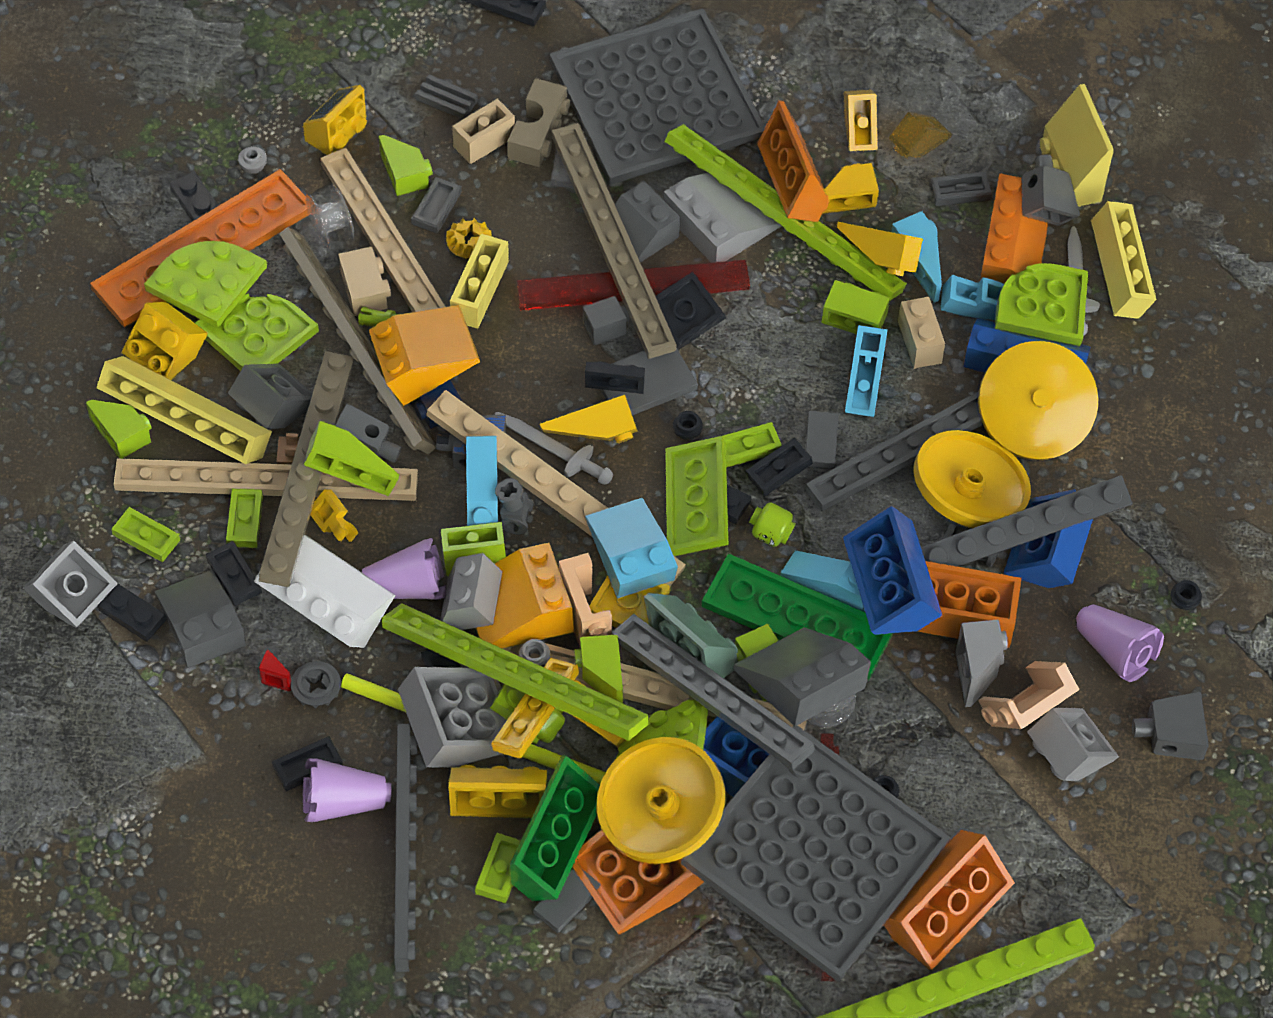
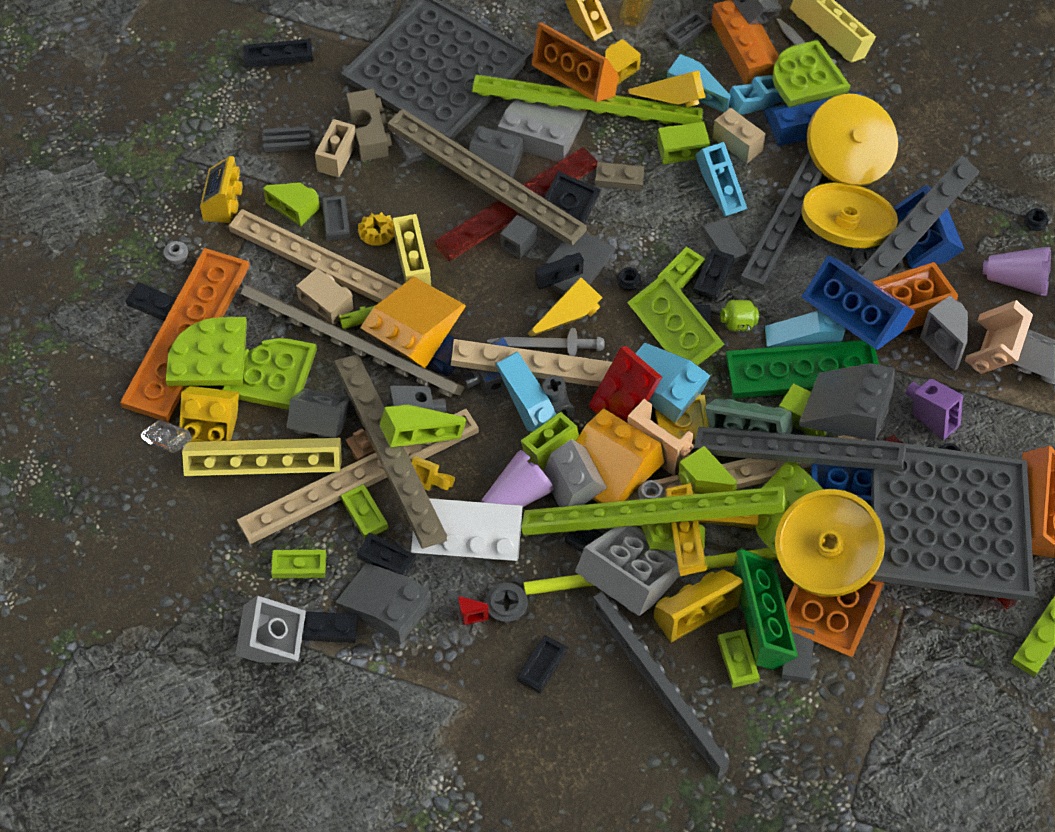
camera: 30 degrees left, 0 degrees up
lime slope [86,400,152,459] -> none
lavender cone [303,758,391,822] -> none
clear piece [306,185,355,249] -> none
none -> clear plate [140,420,192,453]
none -> red plate [588,346,662,423]
none -> dark tan plate [595,162,644,191]
none -> medium lavender torso [905,379,963,440]

